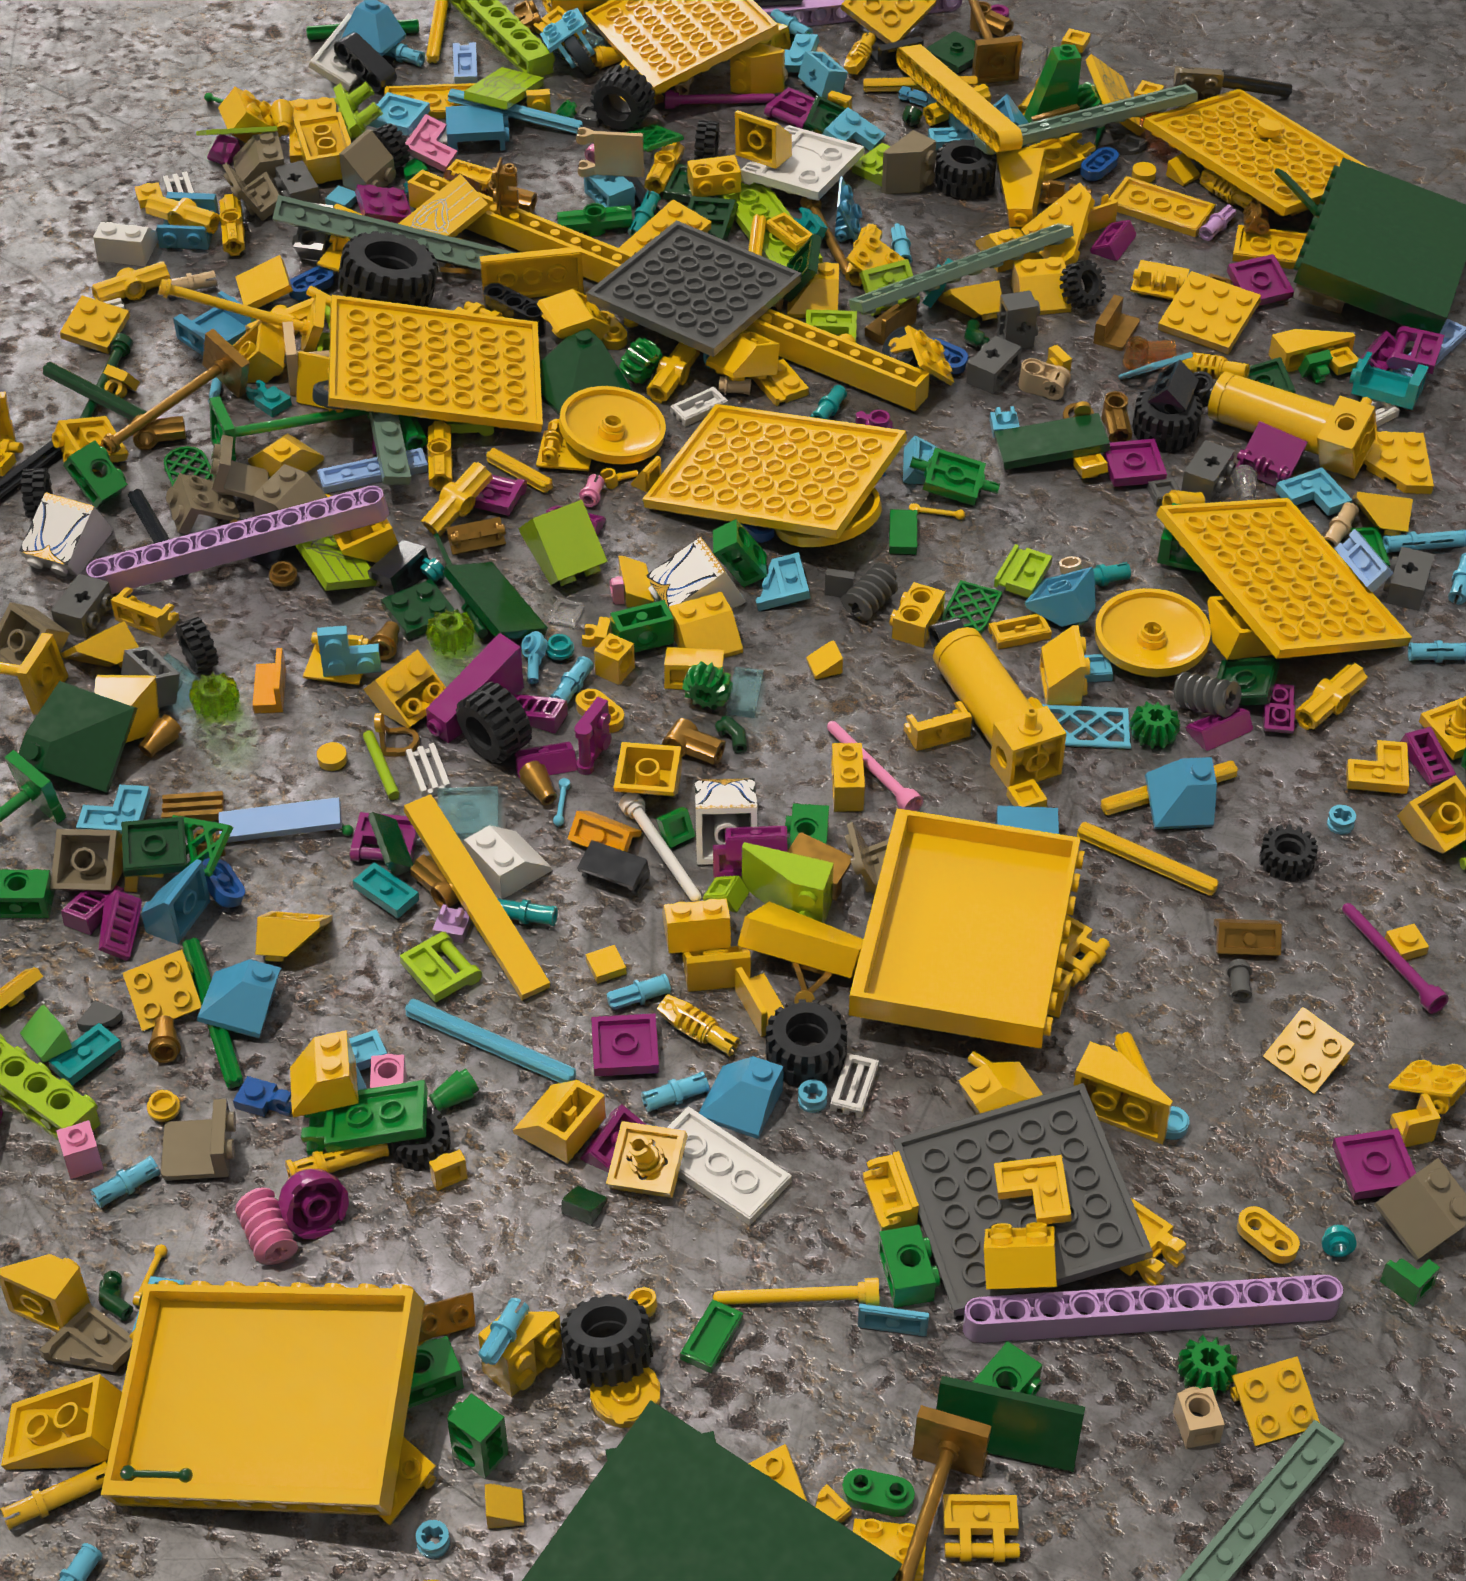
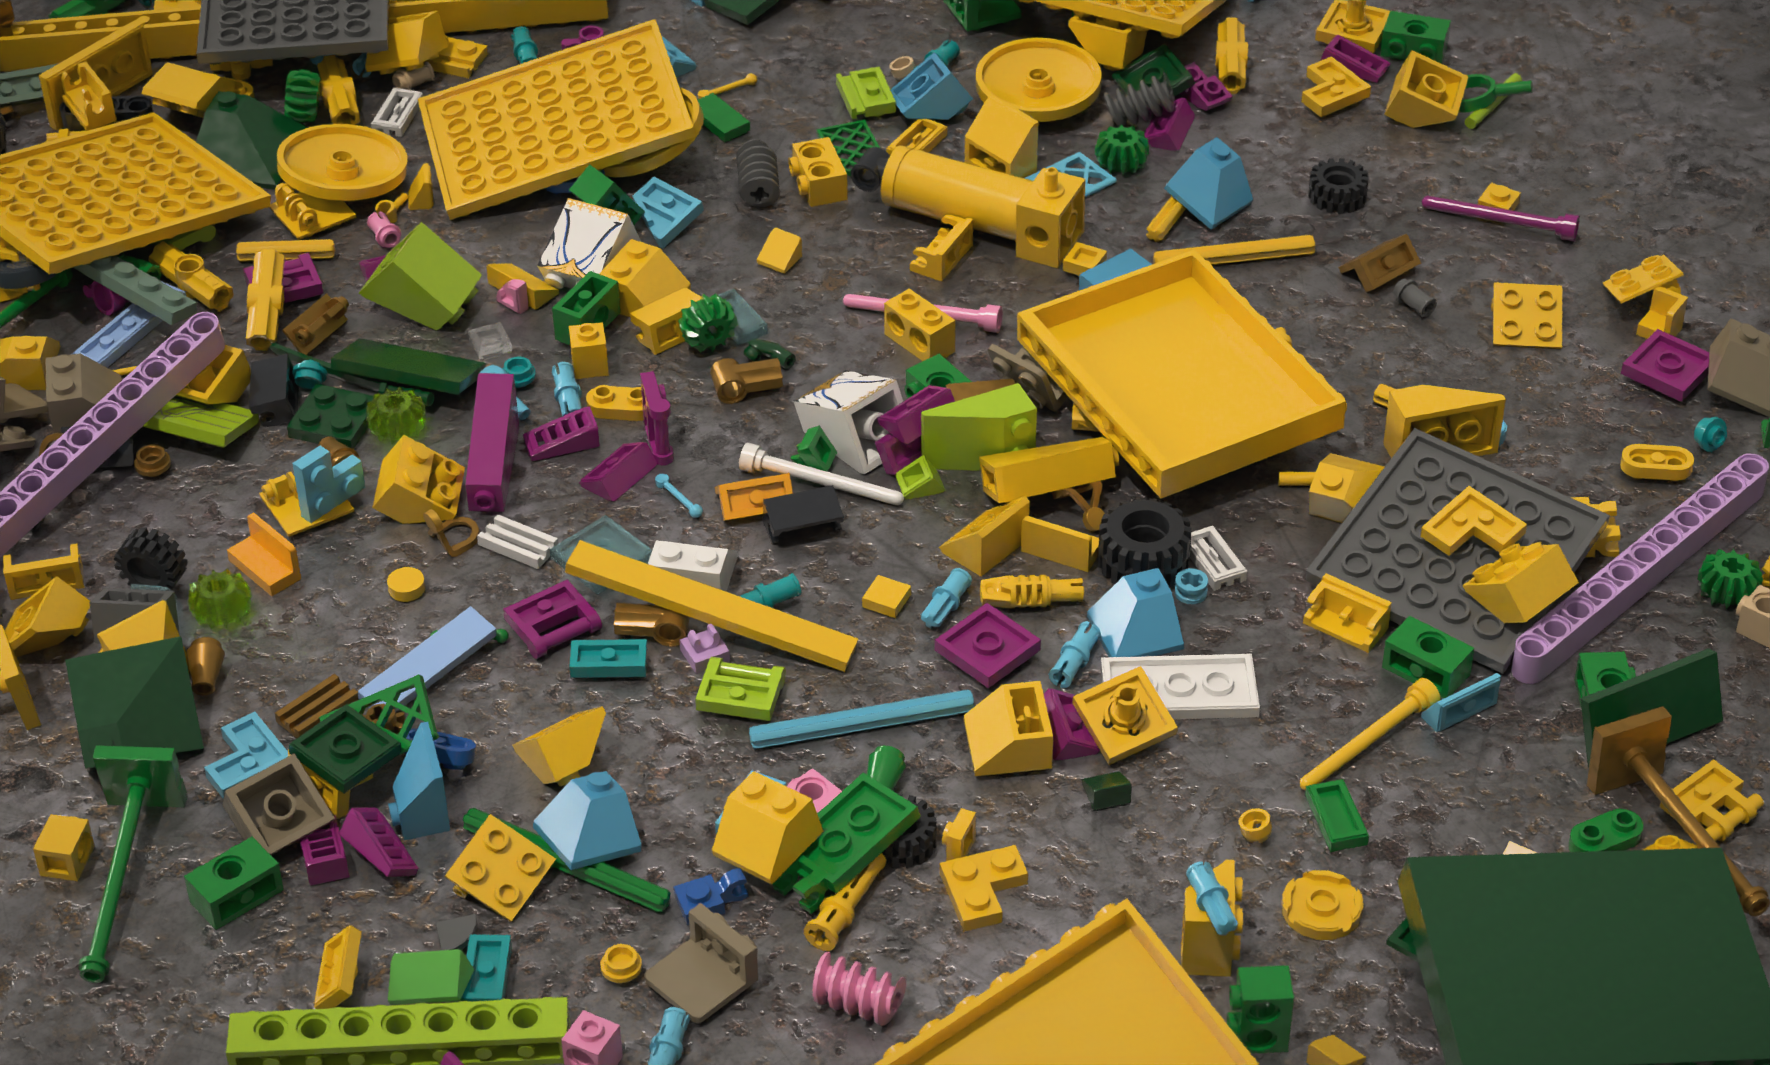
camera: 40 degrees left, 5 degrees down
pearl gold cone [148,1015,181,1063] -> none
magenta cylinder [278,1169,349,1239] -> none
lime bar [363,730,400,800] -> none
dark green slope [368,812,413,877] -> none
black tyre [456,682,532,763] -> none
pearl gold cone [519,761,557,806] -> none
black tyre [560,1294,654,1387] -> none
yellow tile [582,617,611,649] -> none
yellow slope [613,742,682,796] -> none
yellow slope [662,899,731,954] -> none
dark grey tile [825,568,855,598] -> none
green plate [909,447,1000,506] -> none
medium azure bush [1327,805,1356,835] -> none
none -> yellow hinge [61,62,116,131]
none -> yellow plate [939,845,1028,932]

